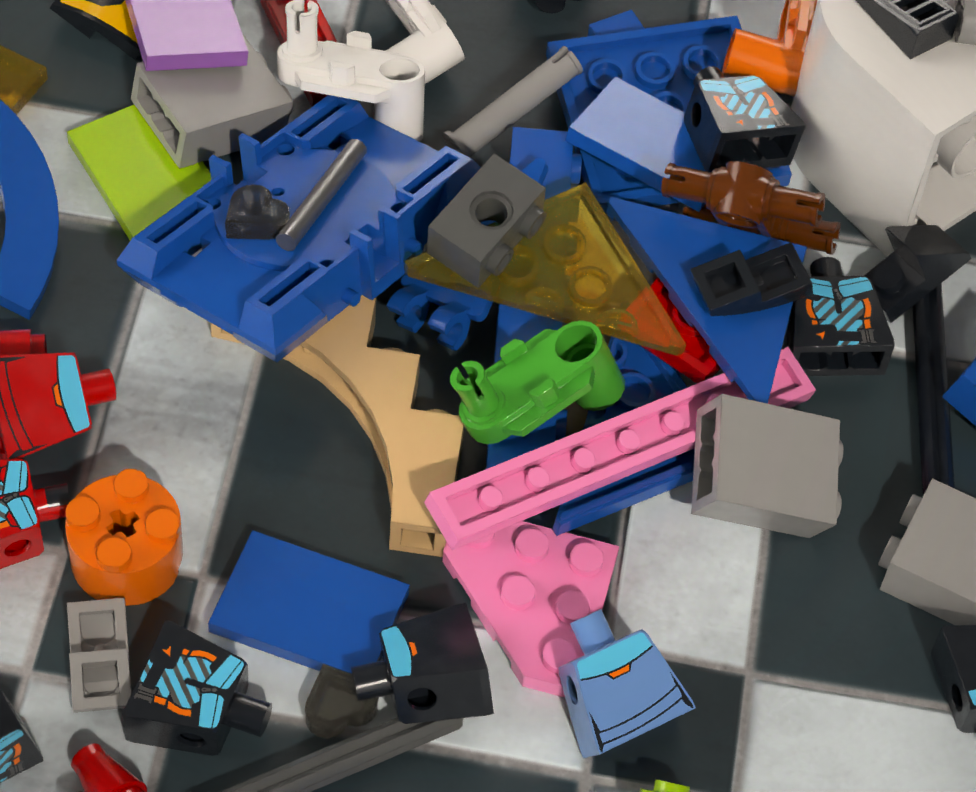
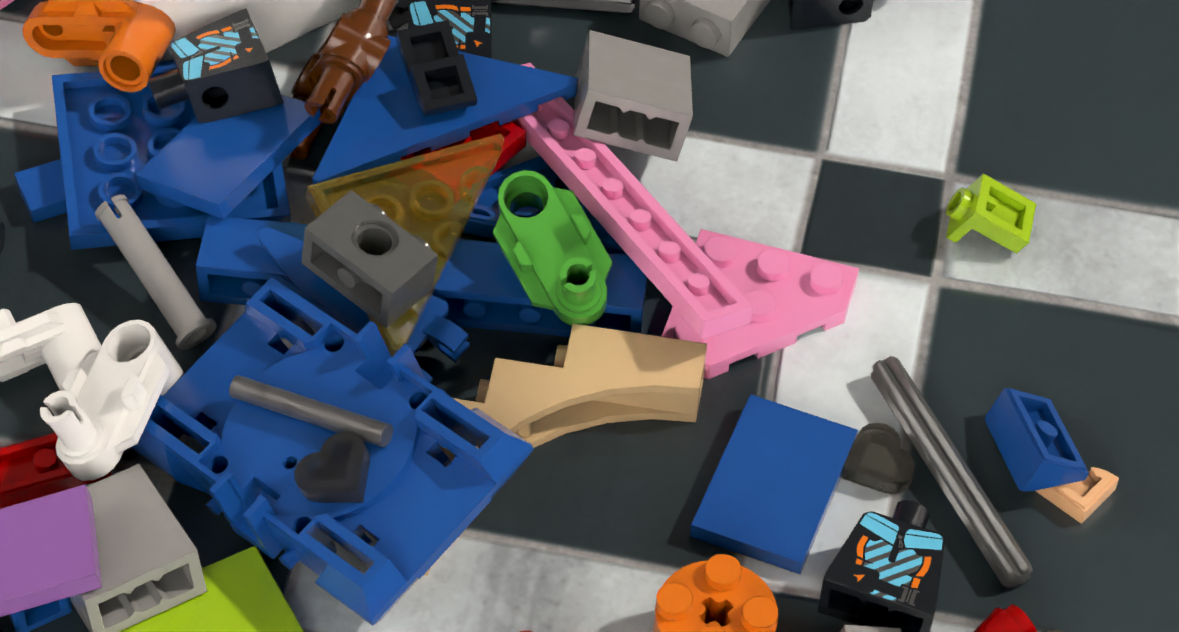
camera: 85 degrees left, 5 degrees down
black torso [351,602,494,724] -> none
medium blue torso [559,609,696,759] -> none

